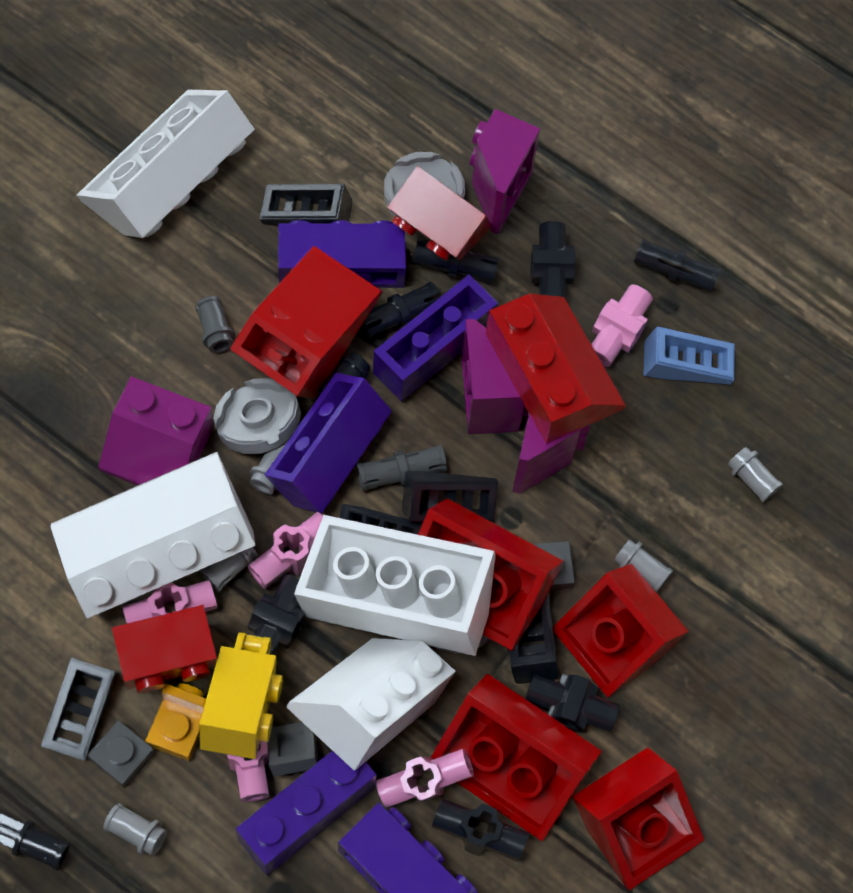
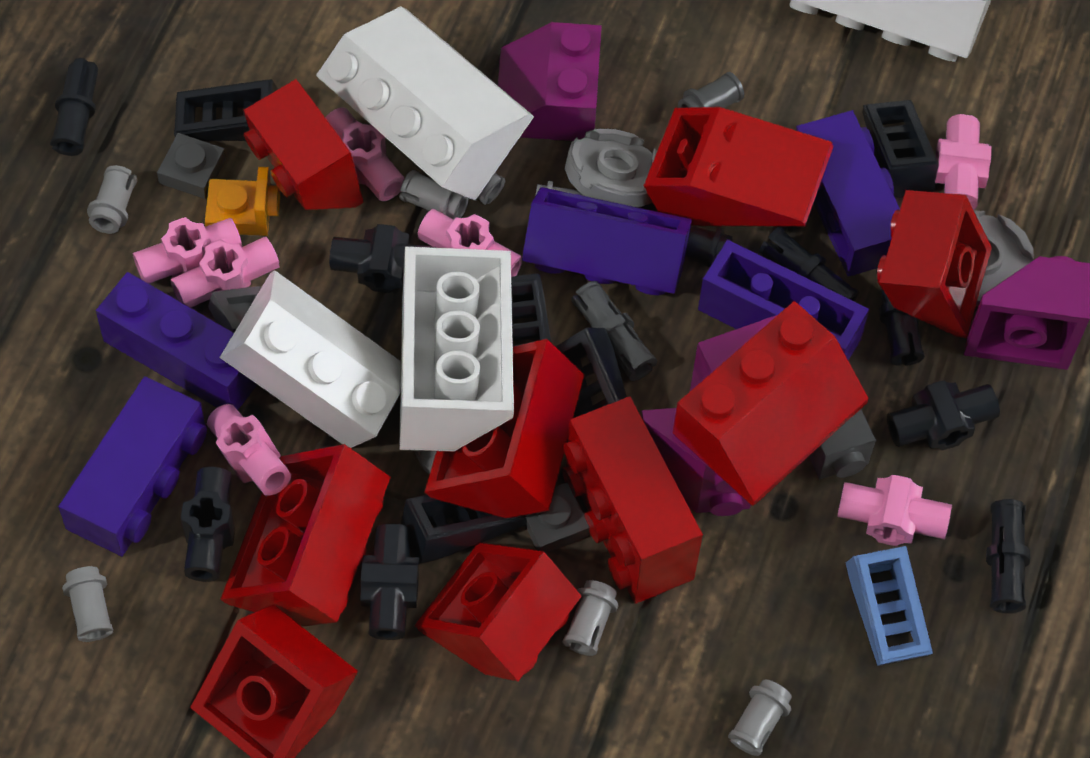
camera: 75 degrees right, 5 degrees down
yellow brick [199,632,283,759] -> none
none -> bright pink axle [132,217,242,284]
none -> red brick [562,396,703,604]
none -> bright pink axle [935,114,991,210]

